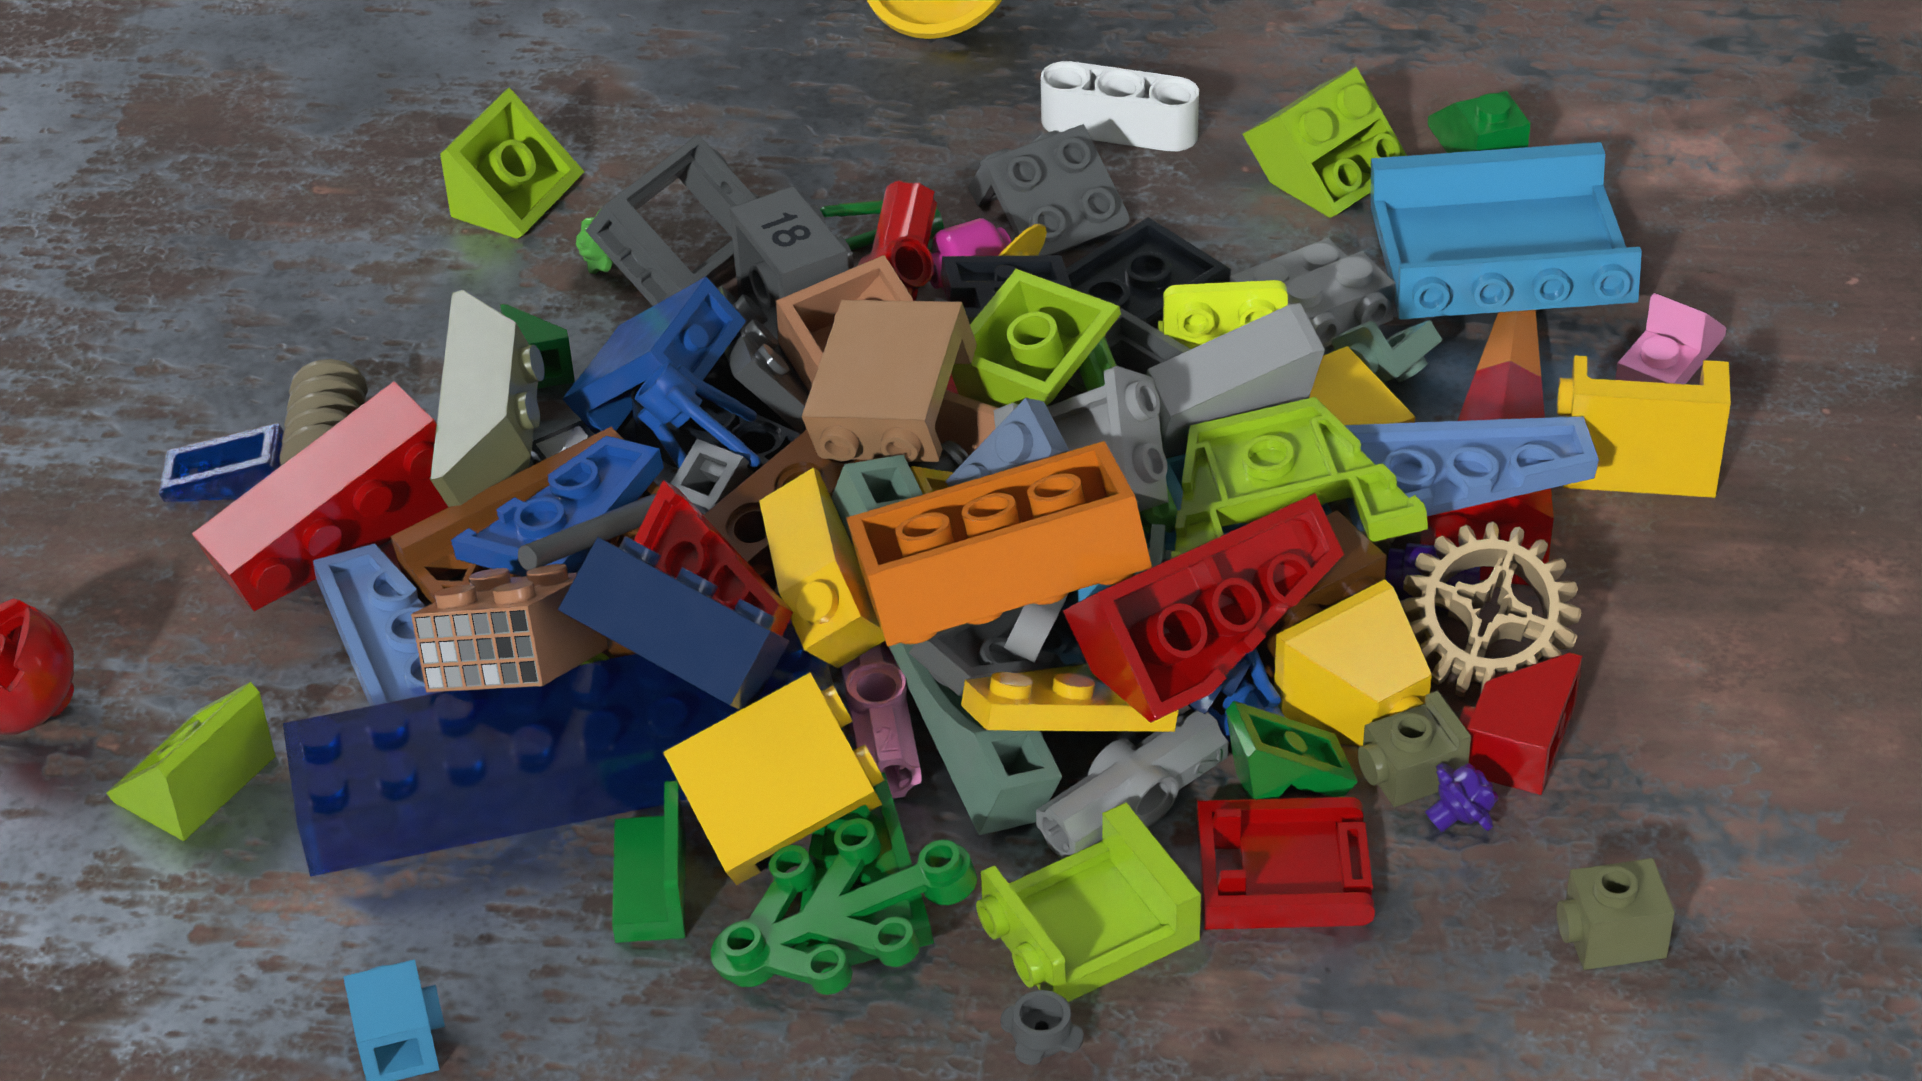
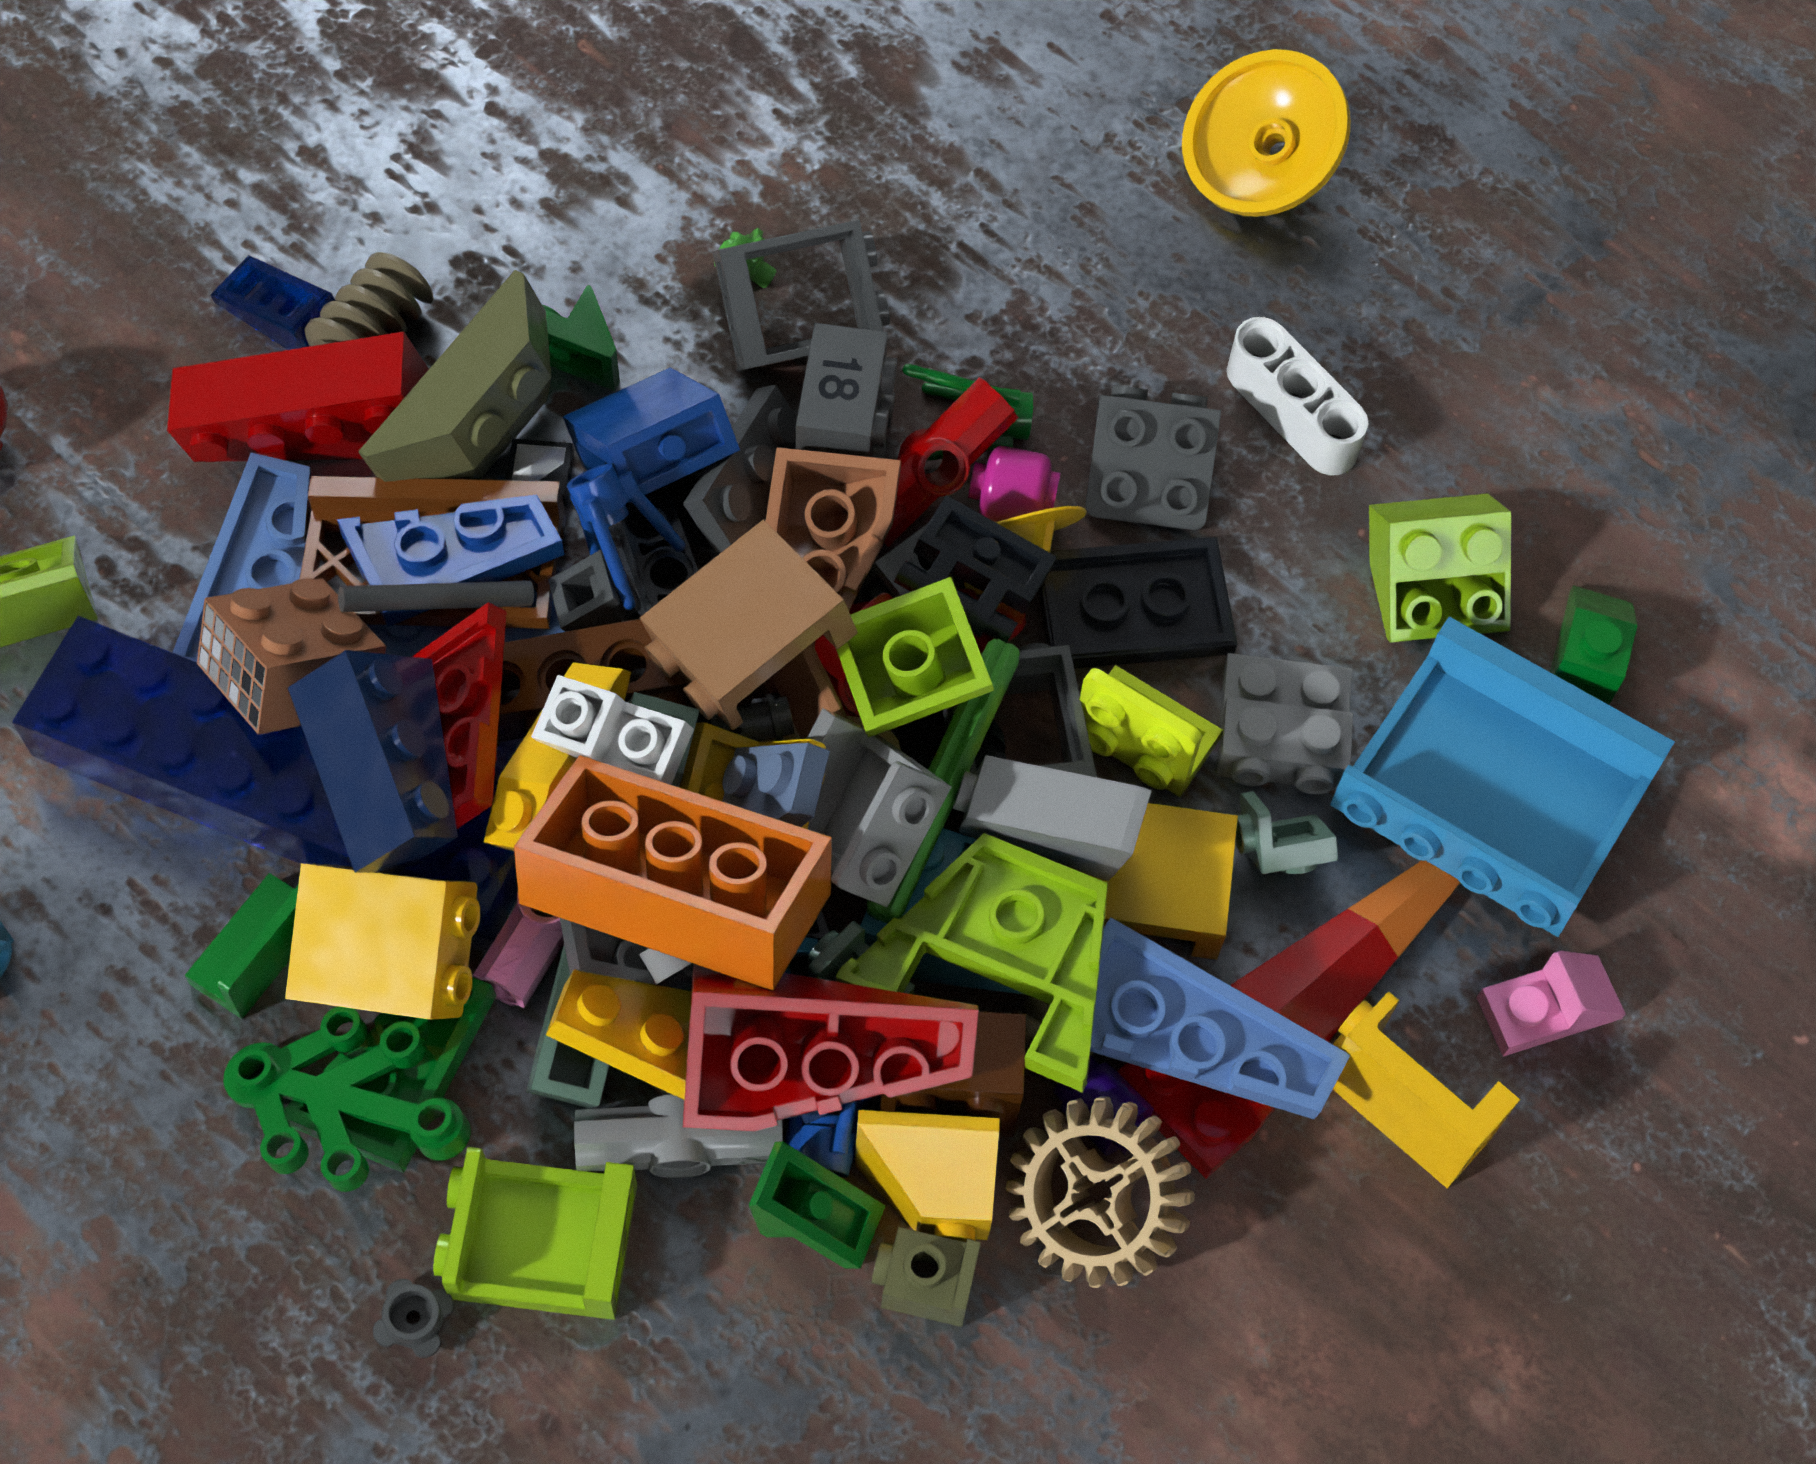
camera: 30 degrees right, 20 degrees up
lime slope [440,87,585,239] -> none
red container [1197,797,1375,930] -> none
dark purple plant [1425,763,1499,832] -> none
red slope [1459,652,1583,795] -> none
none -> white slope [531,675,694,785]

